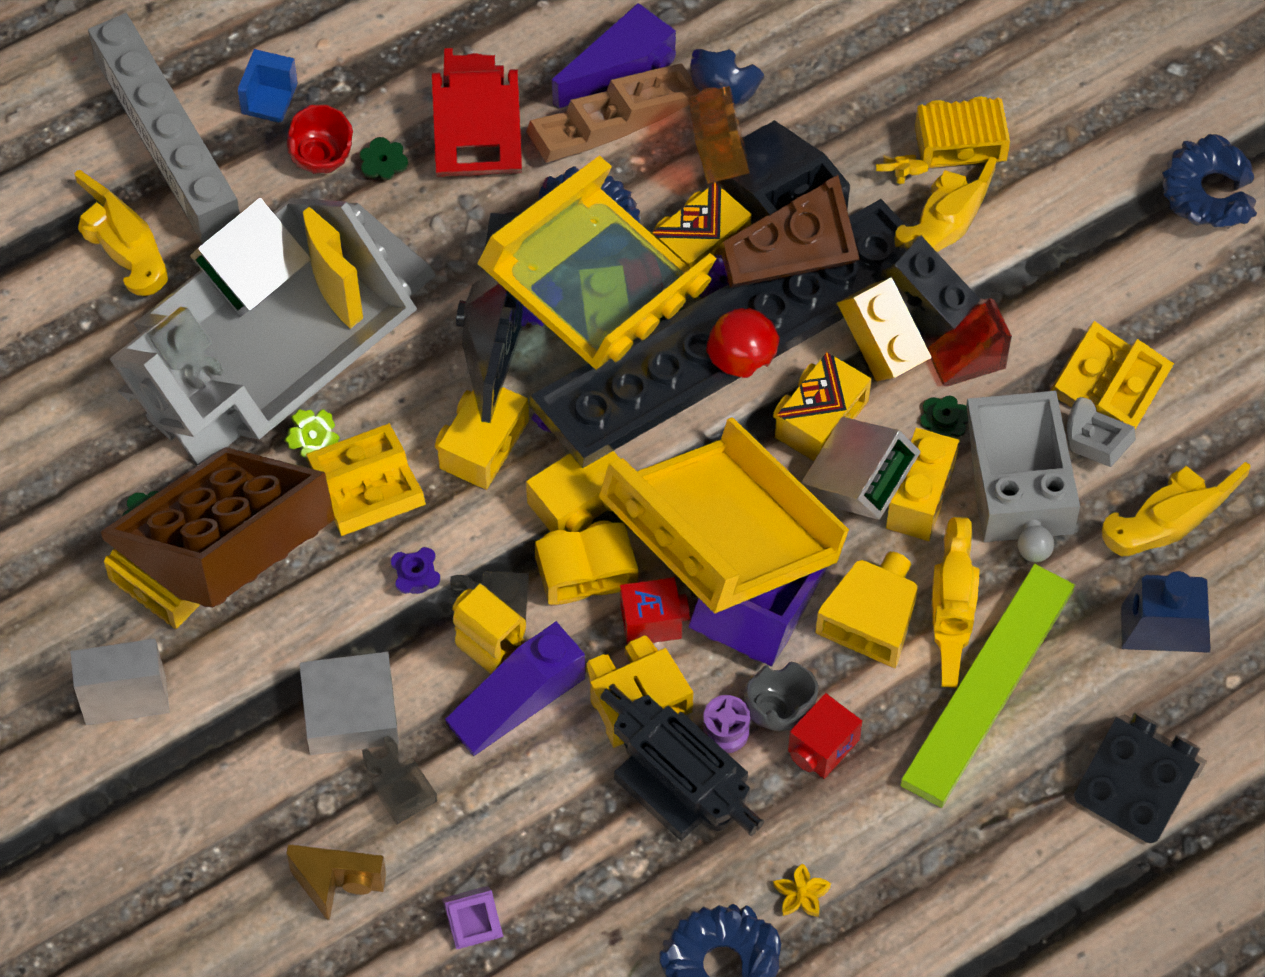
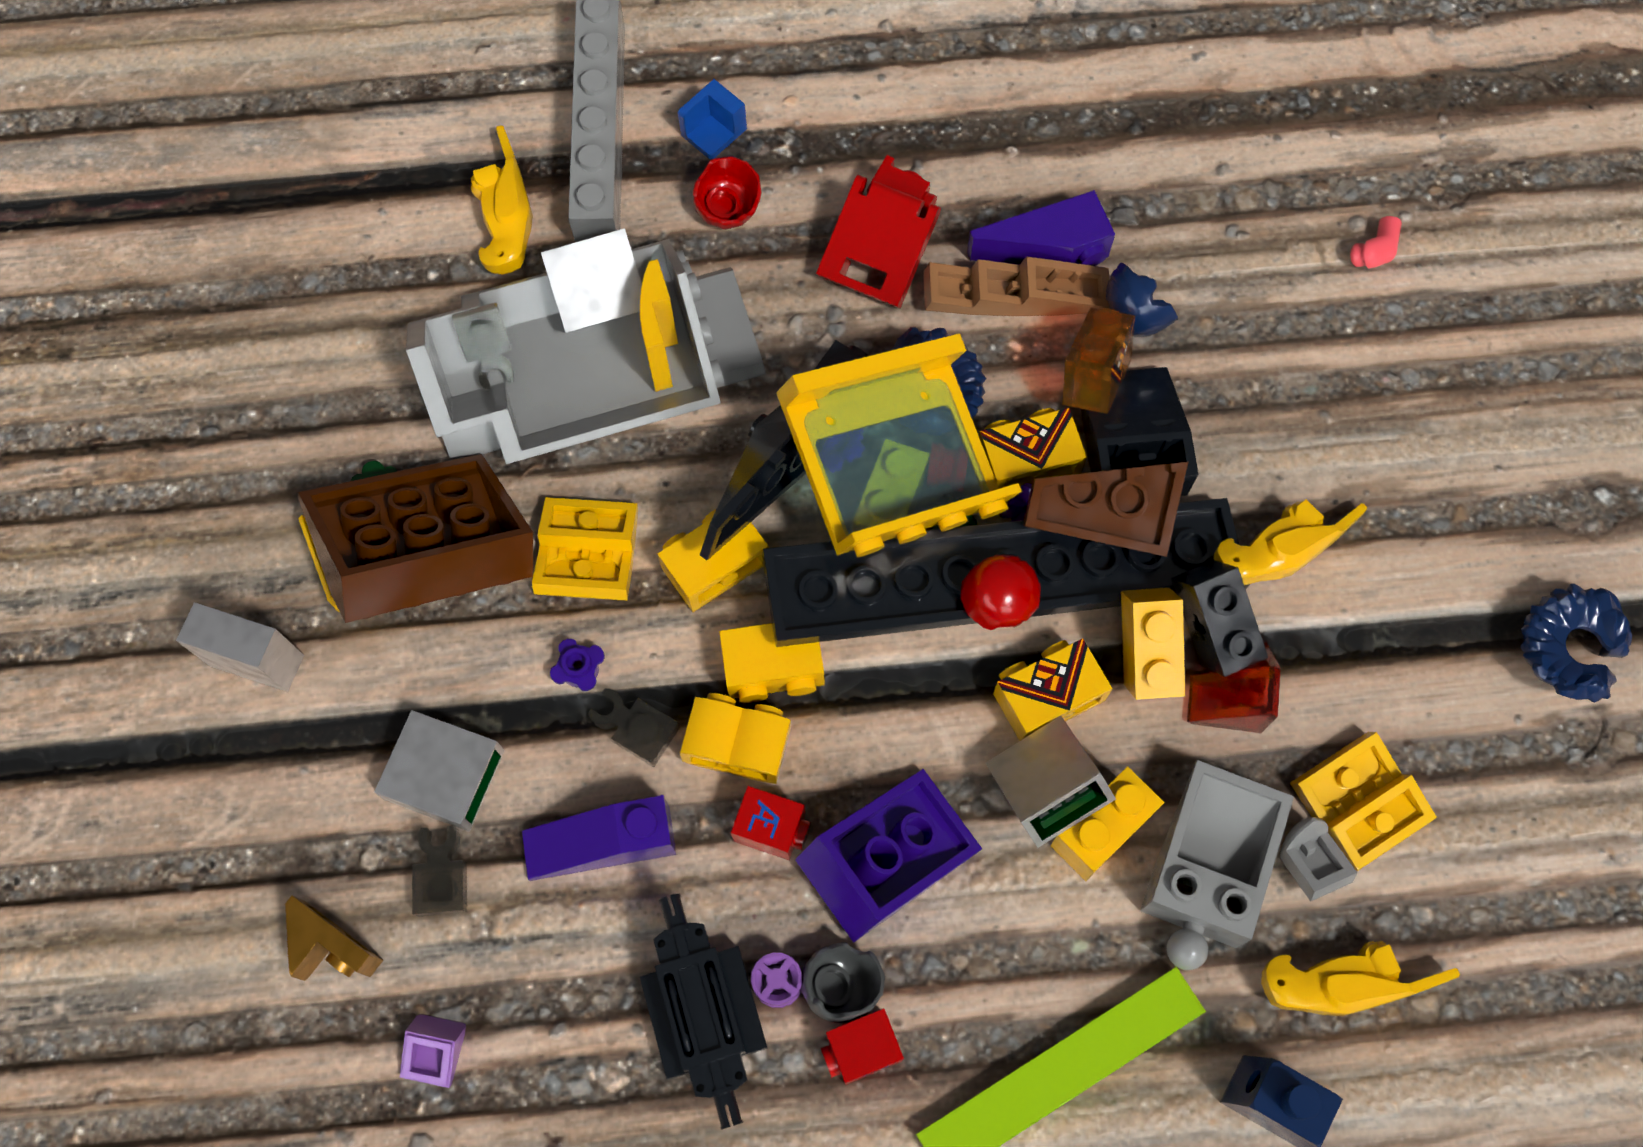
camera: 30 degrees right, 10 degrees up
lime plant [284,409,340,462] -> none
dark green plant [360,137,408,180] -> none
yellow brick [453,584,526,674] -> none
yellow hips [586,635,693,748] -> none
yellow panel [599,417,849,614] -> none
yellow torso [815,551,918,668] -> none
yellow plant [876,155,928,184] -> none
yellow brick [915,96,1010,168] -> none
dark green plant [920,395,968,437] -> none
yellow animal [931,517,980,688] -> none

